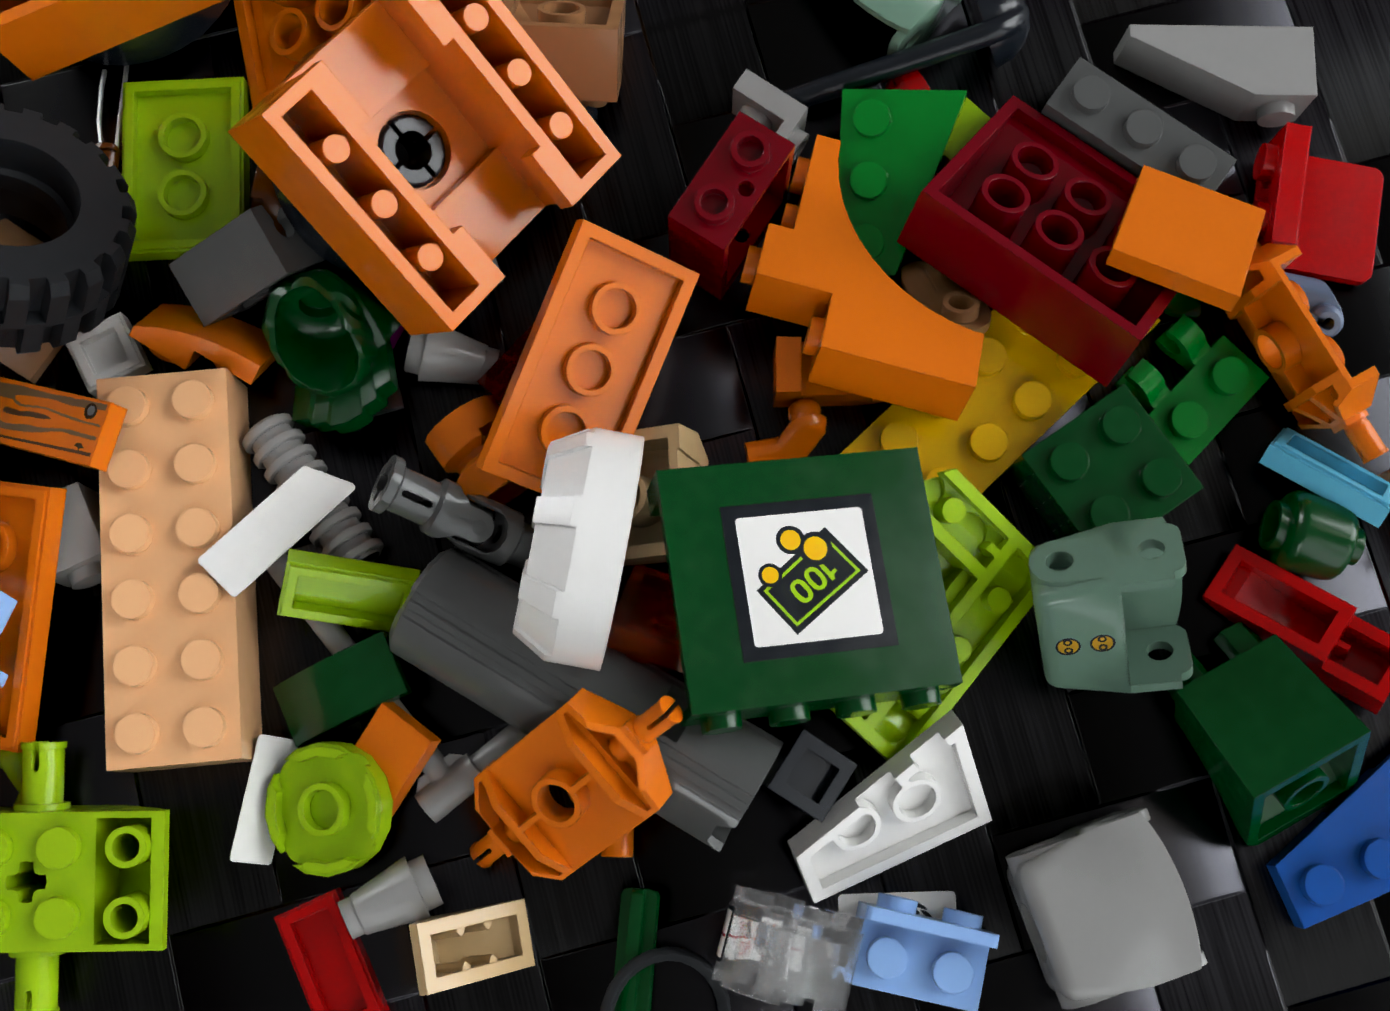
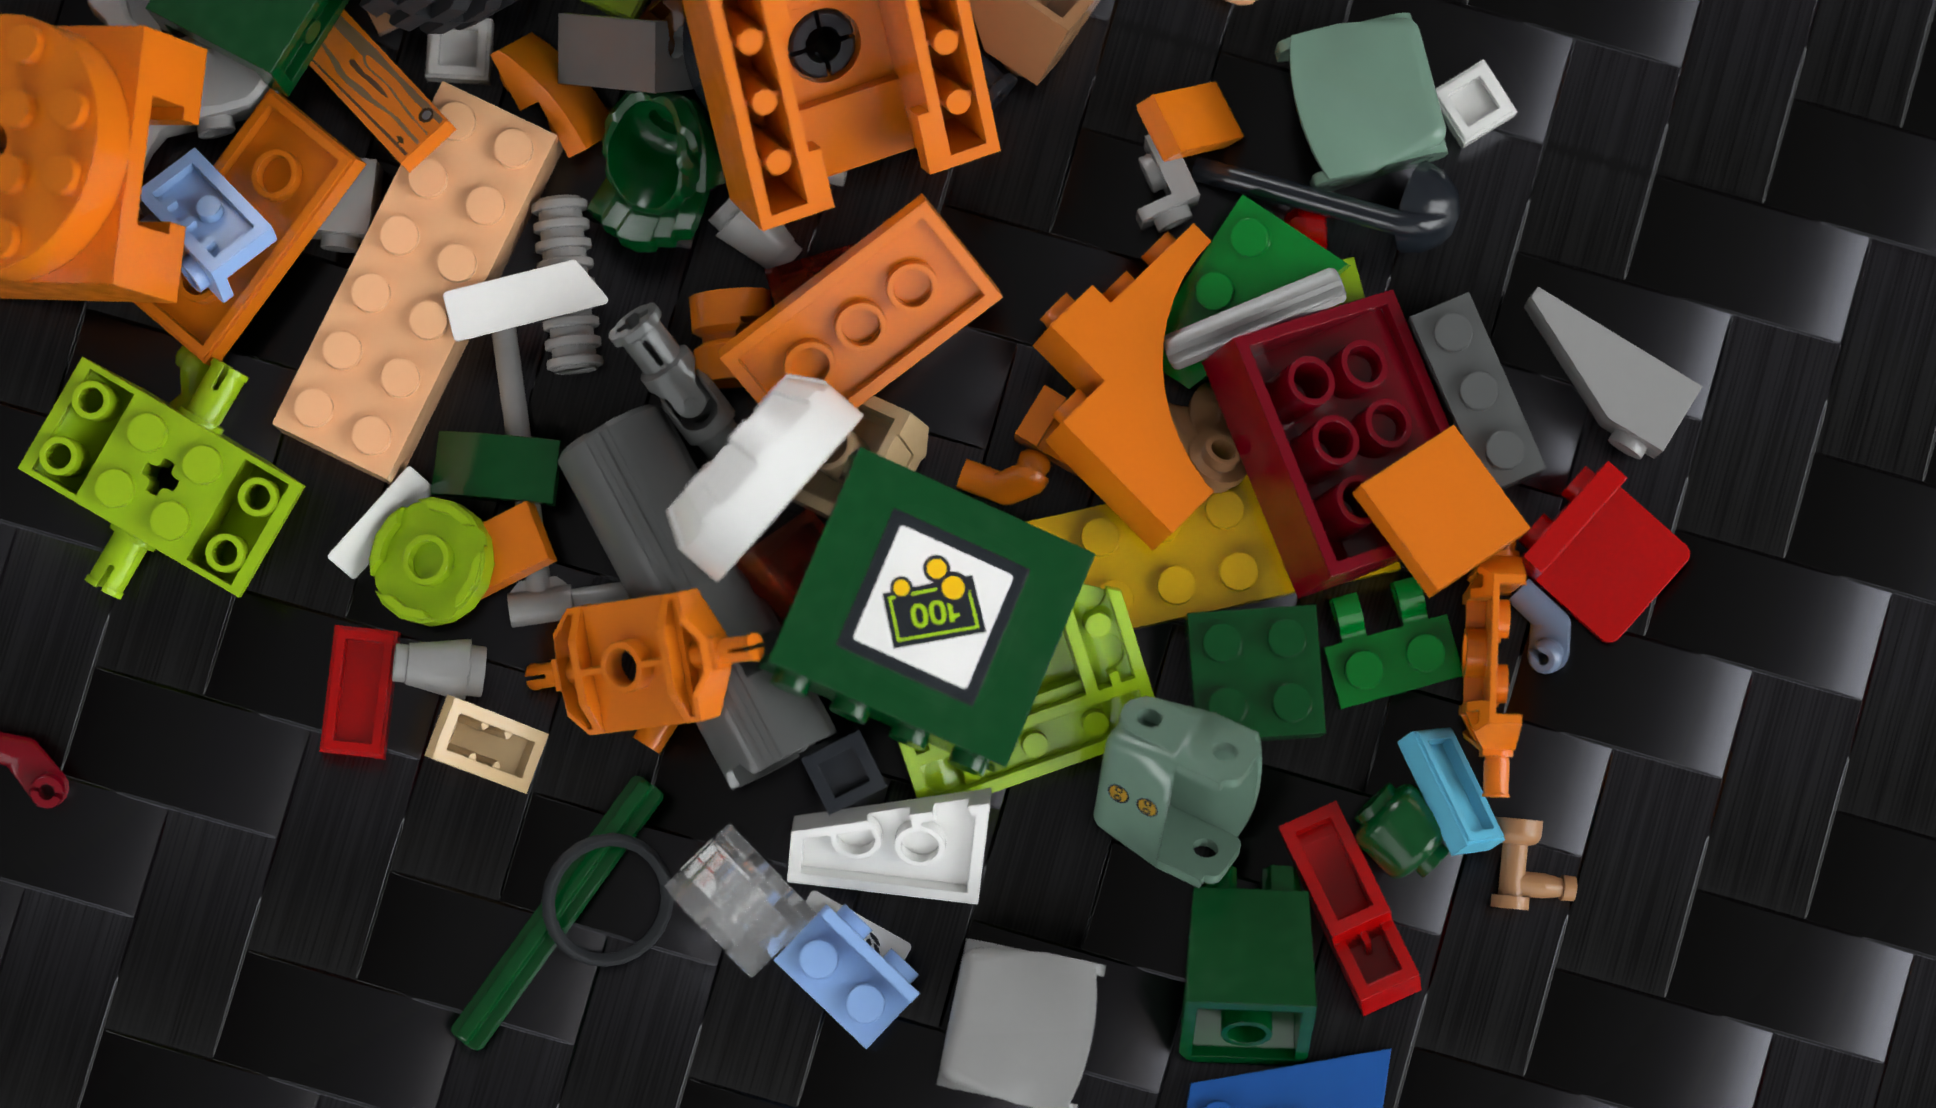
camera: 30 degrees right, 5 degrees up
lime tile [277,549,420,632] -> none
dark red window [668,111,795,300] -> none
none -> orange tile [1136,81,1244,162]
none -> light grey axle [1163,268,1347,370]

